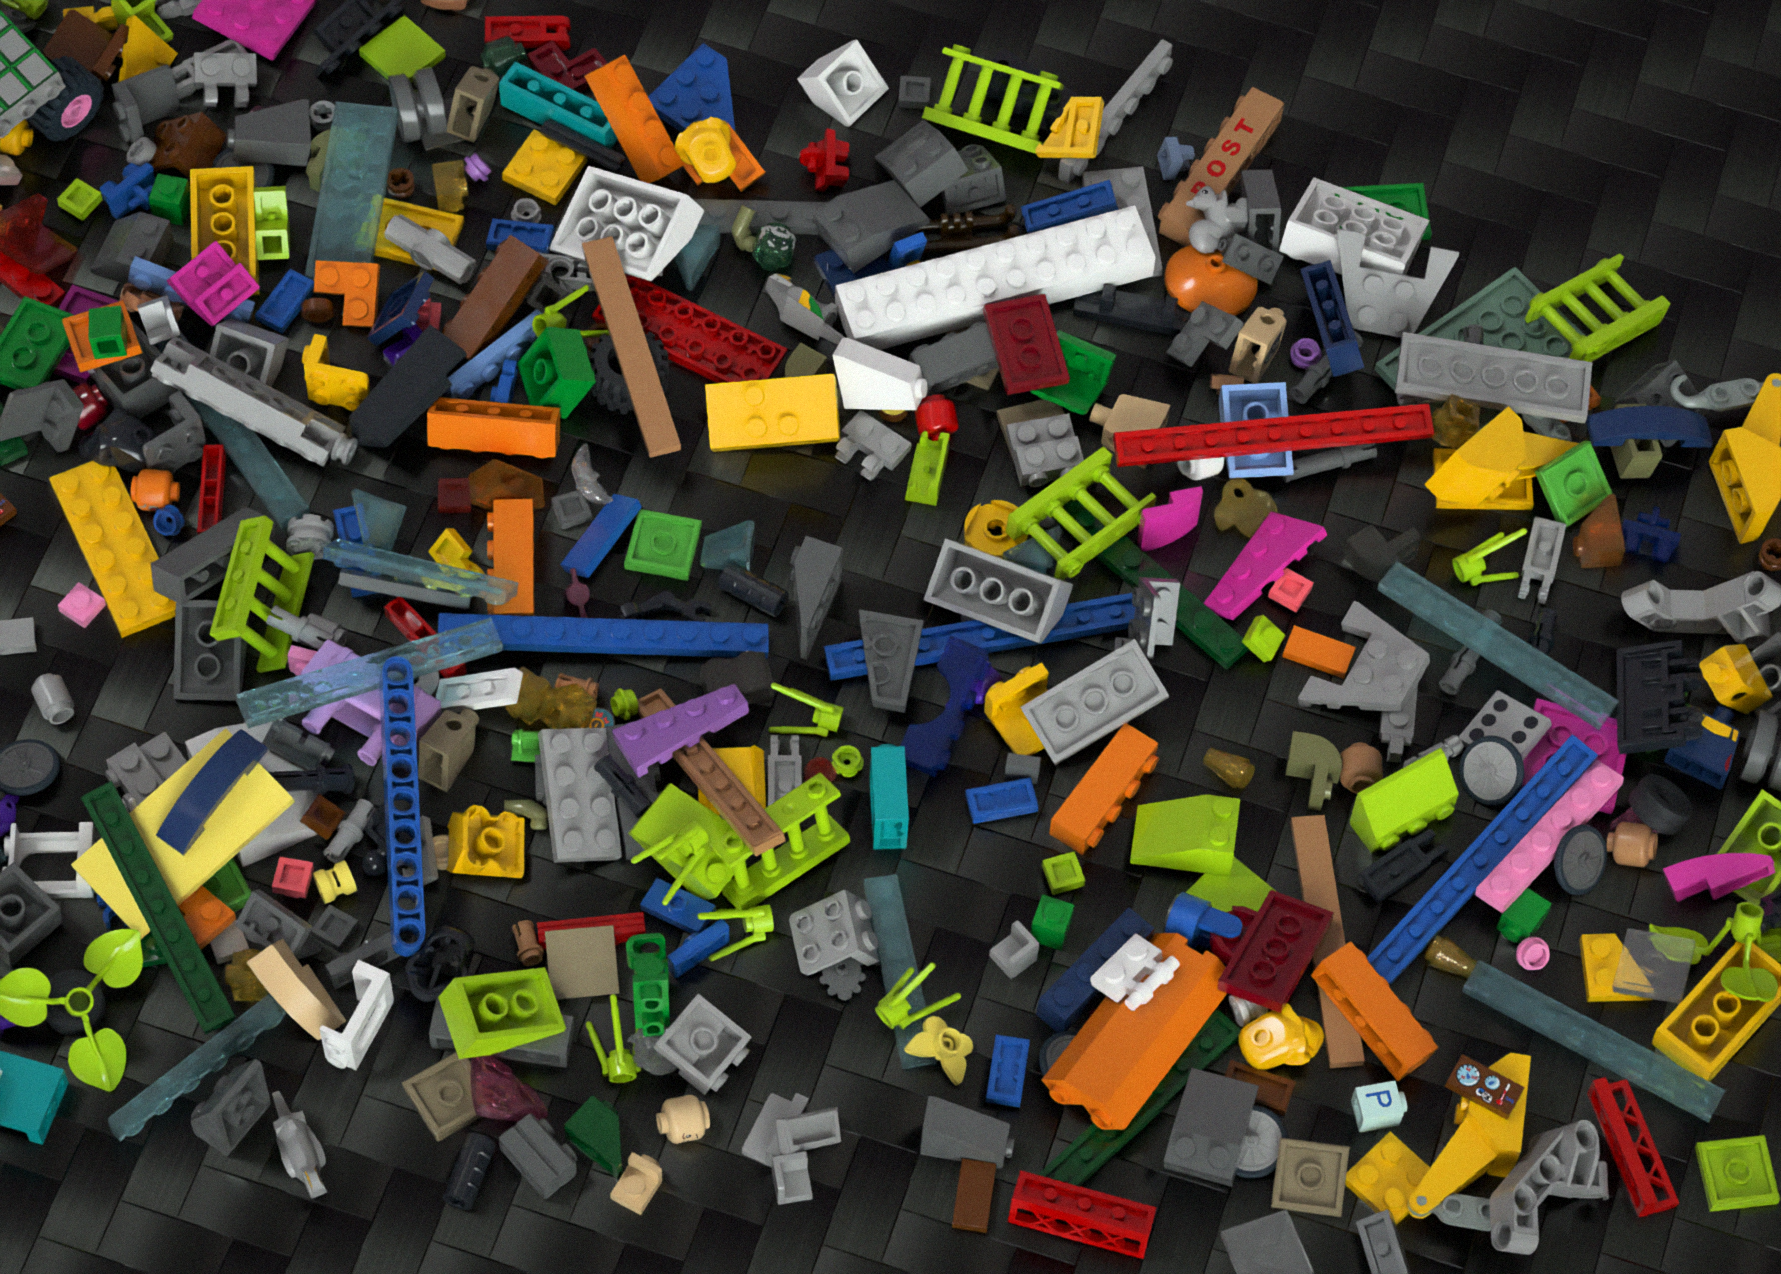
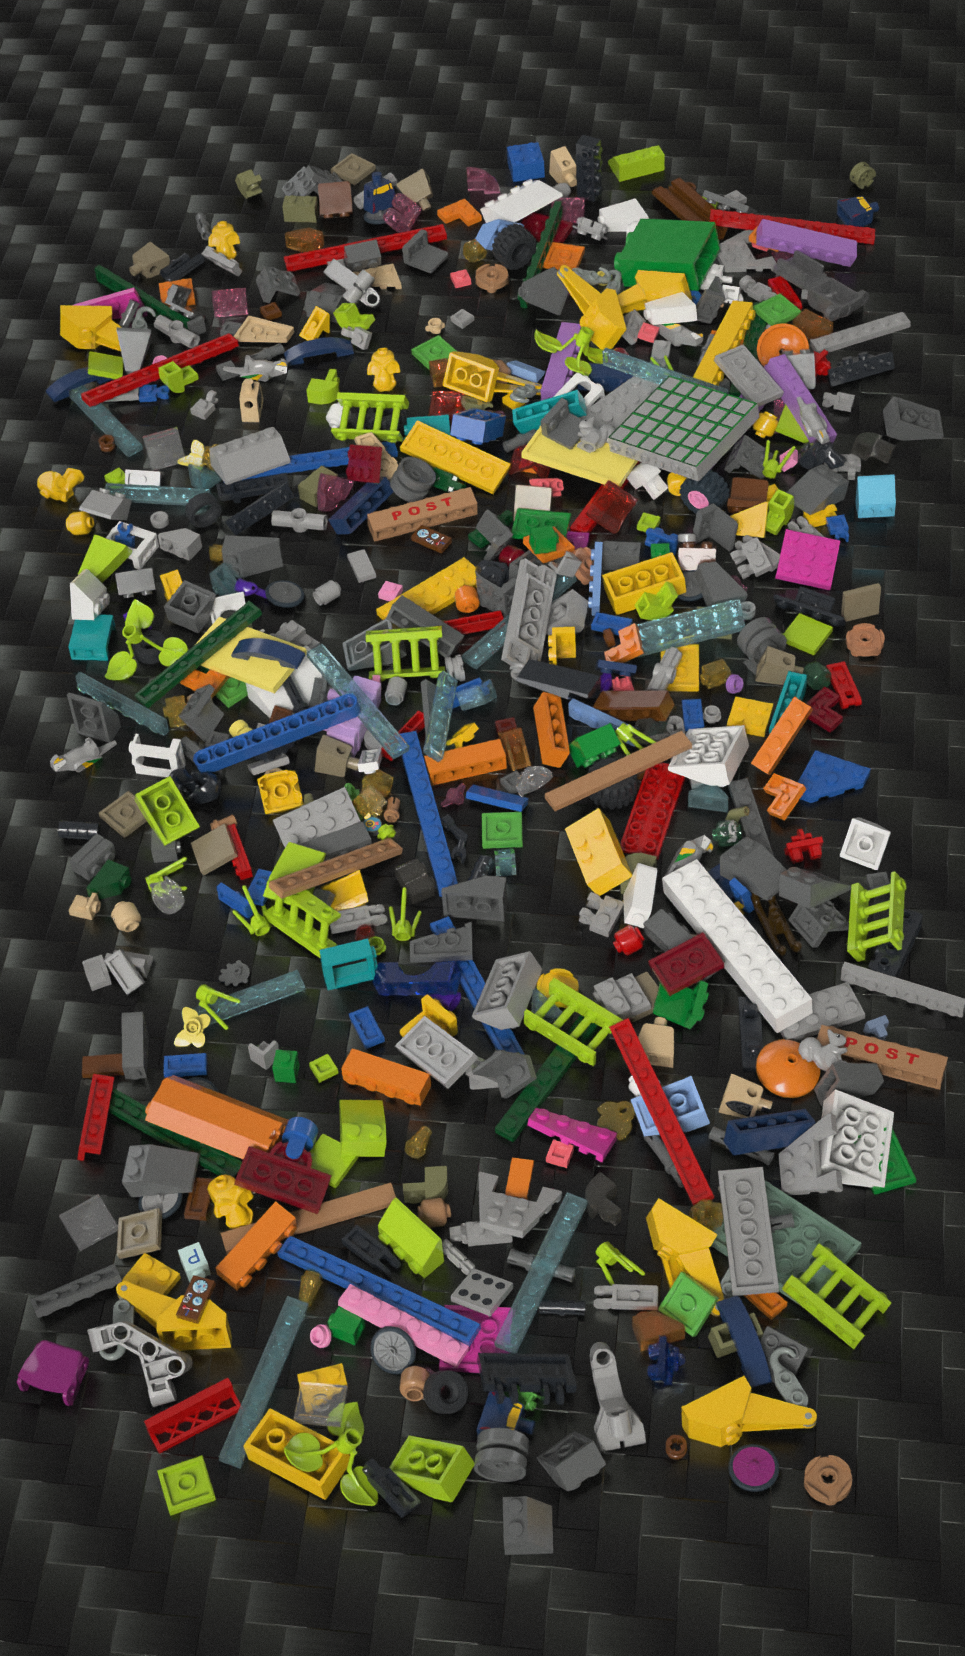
camera: 85 degrees right, 10 degrees down
blue plate [153,504,185,536] -> none
dark pink slope [166,241,261,327] -> none
tan slope [246,939,346,1041] -> none
light grey pin [266,605,335,650] -> none
coral tile [272,857,314,899] -> none
reddish brown bush [386,168,415,199] -> none
clear pink brick [470,1055,548,1121] -> none
blue plate [490,359,518,404] -> none
black axle [541,119,626,172] -> none
black pin [594,754,652,818] -> none
medium lavender wing [612,684,749,778] -> none
green hips [626,933,670,1037] -> none
lime plant [631,820,709,906] -> none
light grey plate [654,994,752,1095] -> none
yellow head [674,117,737,183] -> none
light grey bracket [789,889,879,976] -> none
lime hinge [905,431,950,506] -> none
dark grey tile [1004,753,1041,784] -> none
blue tile [1021,179,1118,234] -> none
yellow wing [1035,97,1104,158] -> none
dark blue brick [1036,907,1155,1033] -> none
white plate [1090,933,1180,1011] -> none
dark pink slope [1137,486,1203,552] -> none
dark grey plate [1166,301,1244,367] -> none
medium nougat plate [1210,374,1244,395] -> none
dark grey hinge [1218,233,1284,285] -> none
lime plate [1242,615,1285,662] -> none
light grey wheel [1459,735,1524,806] -> none
dark pink slope [1663,853,1775,902] -> none
yellow torso [1699,644,1773,714] -> none

